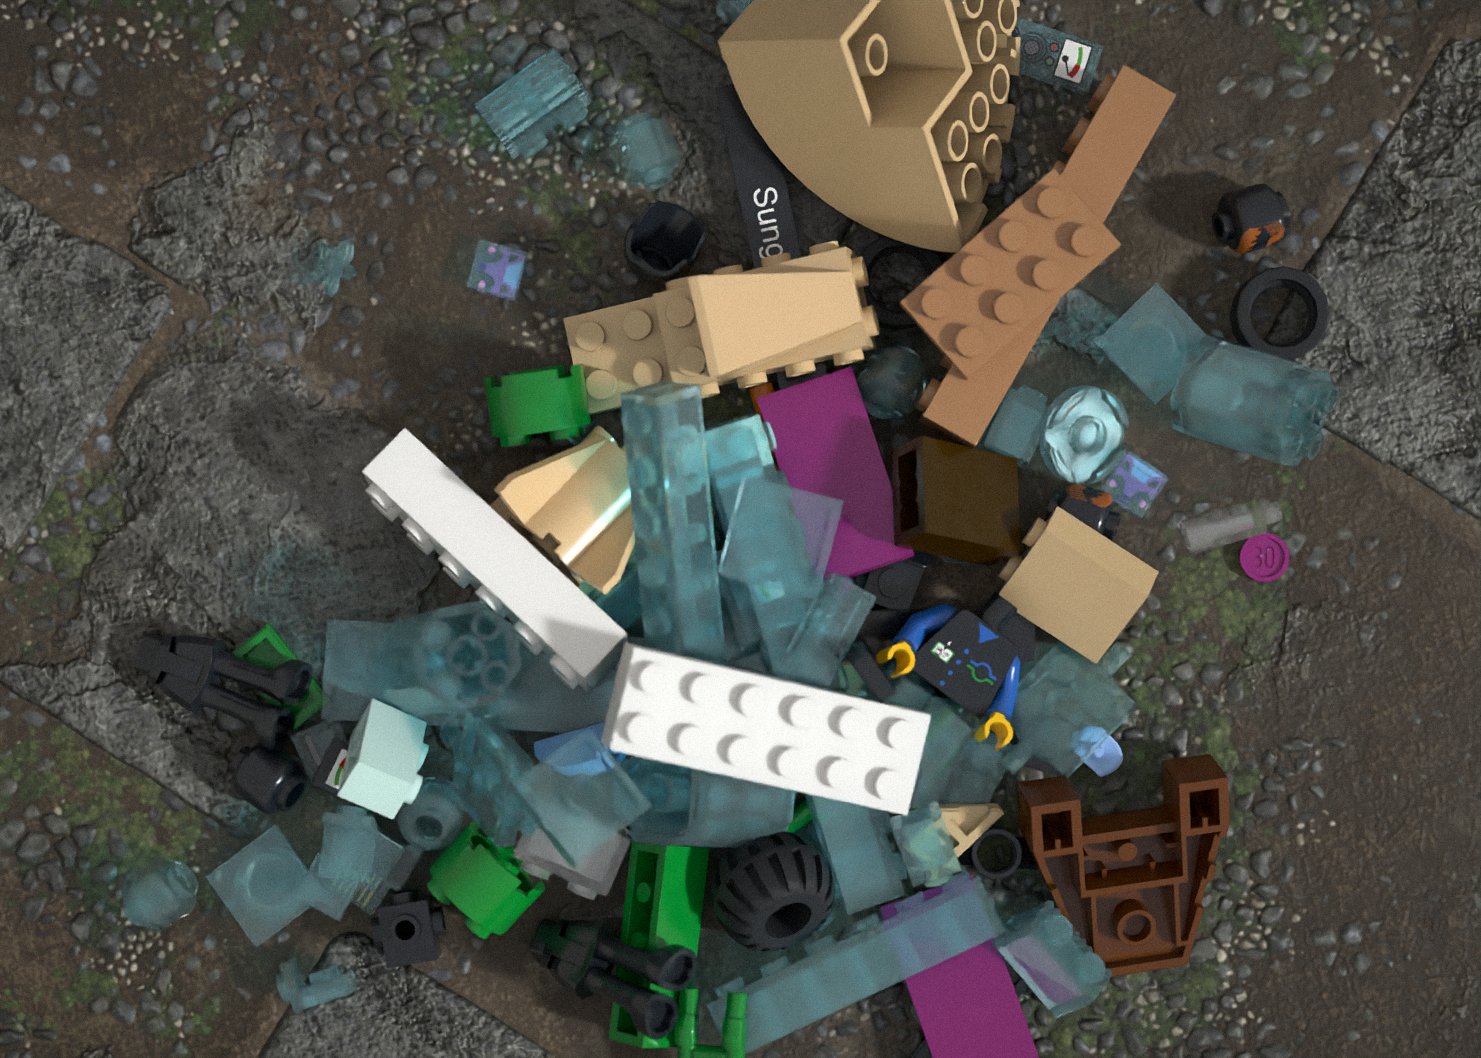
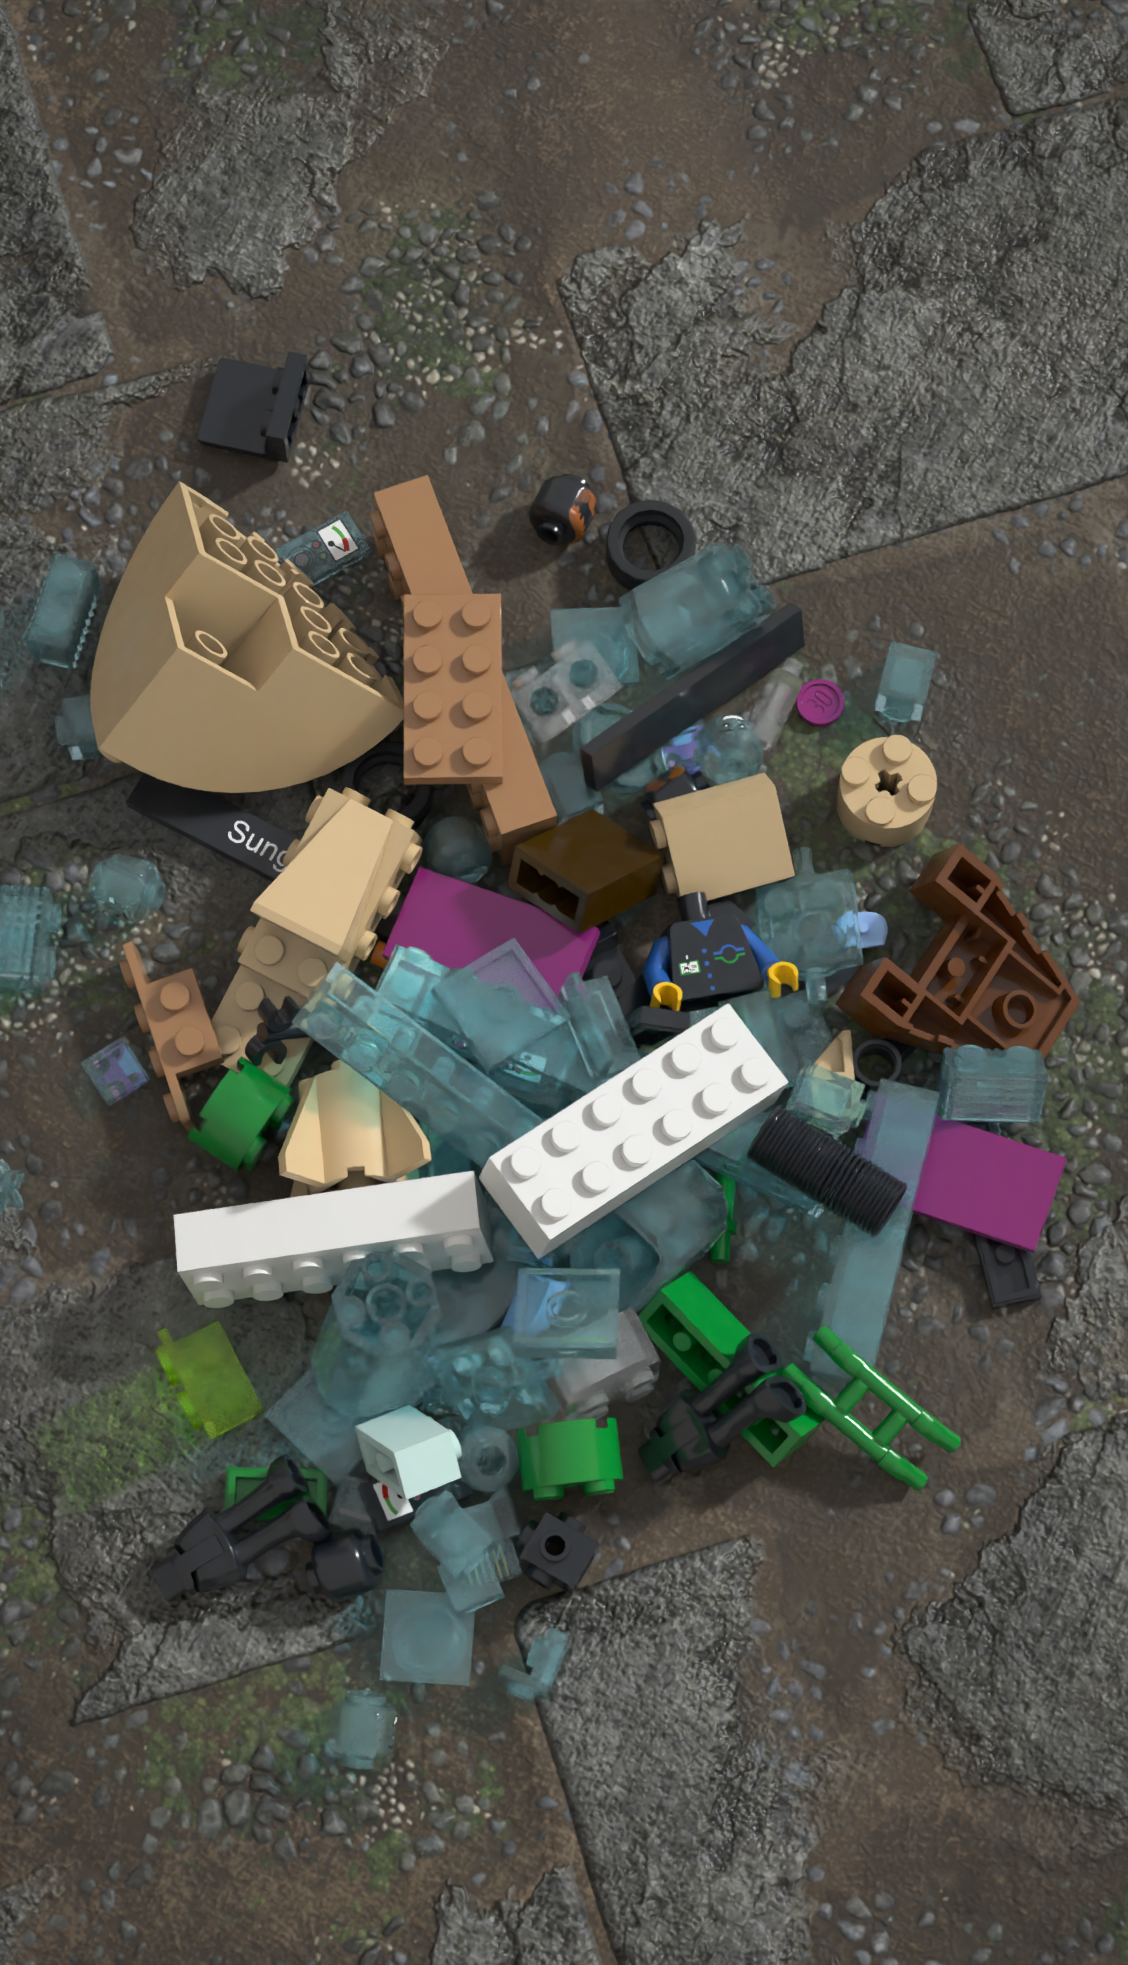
camera: 45 degrees left, 15 degrees down
black hair [623,201,706,284] -> none
black wheel [711,831,835,952] -> none
none -> medium nougat bracket [119,941,225,1133]
none -> clear neon green bracket [154,1321,264,1439]
none -> black bar [245,996,369,1066]
none -> clear brick [510,638,623,744]
none -> black tile [580,603,805,792]
none -> clear light blue head [697,714,764,784]
none -> black piece [747,1105,907,1238]
none -> tan brick [836,735,937,847]
none -> clear light blue brick [874,641,937,722]

